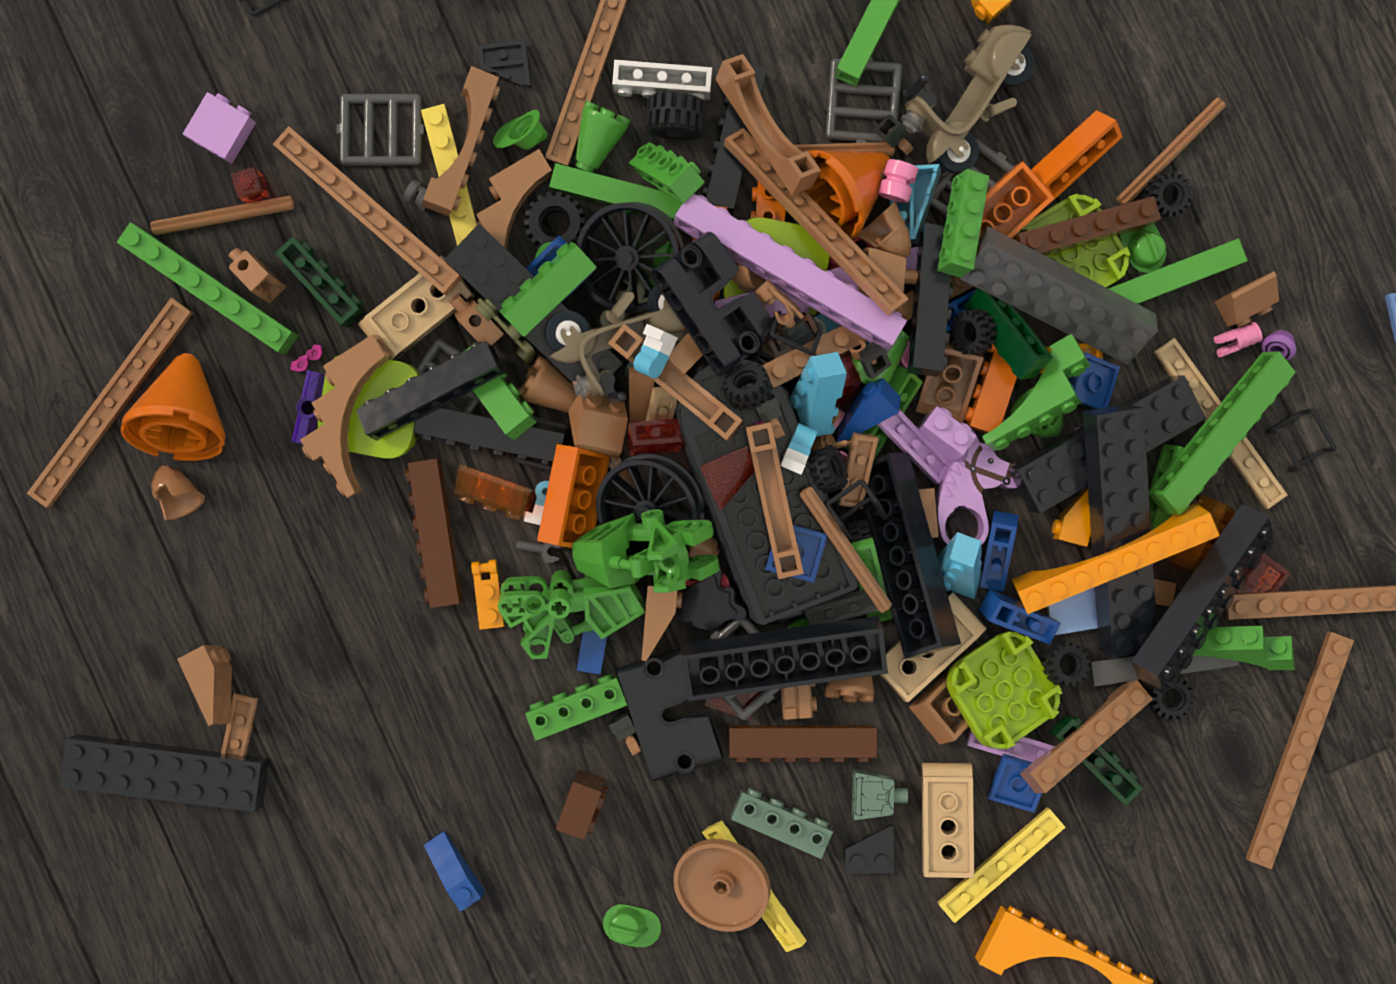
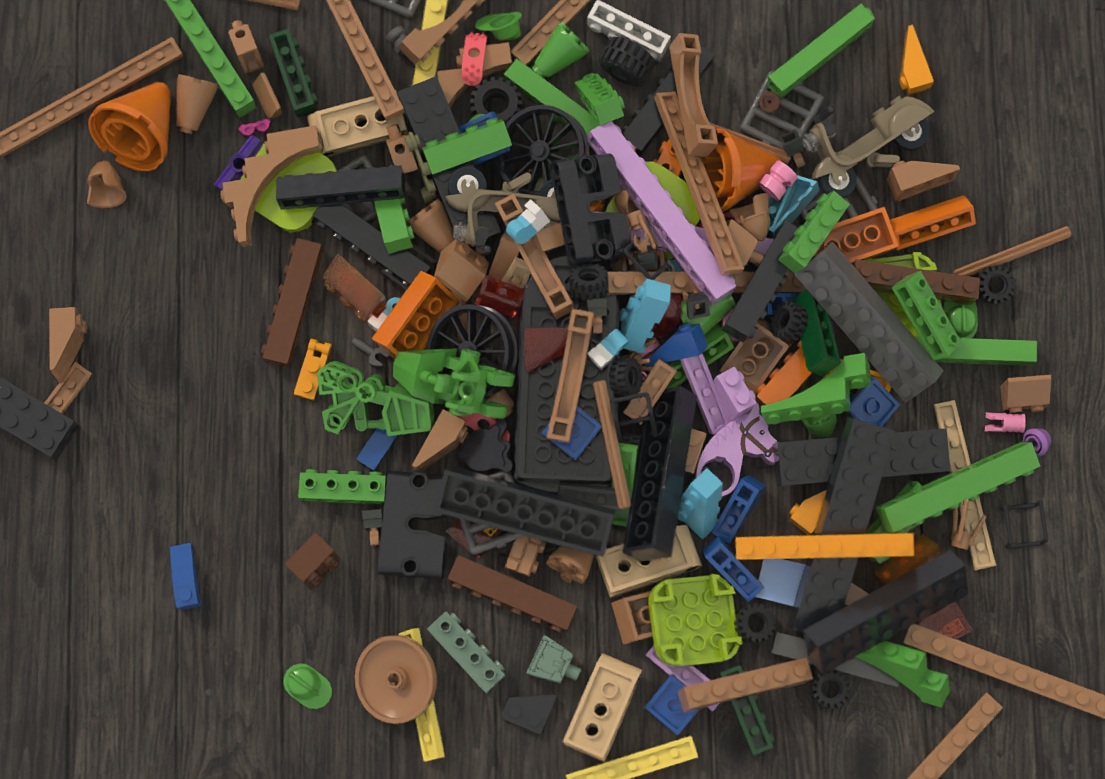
camera: 25 degrees right, 10 degrees down
none -> medium nougat cone [176,75,218,134]
none -> medium nougat slope [253,73,282,120]
none -> coral piece [462,32,487,86]
none -> reddish brown tile [759,91,781,113]
none -> medium nougat slope [886,161,960,202]
none -> bright green brick [891,271,962,361]
none -> medium nougat plant [950,499,987,550]

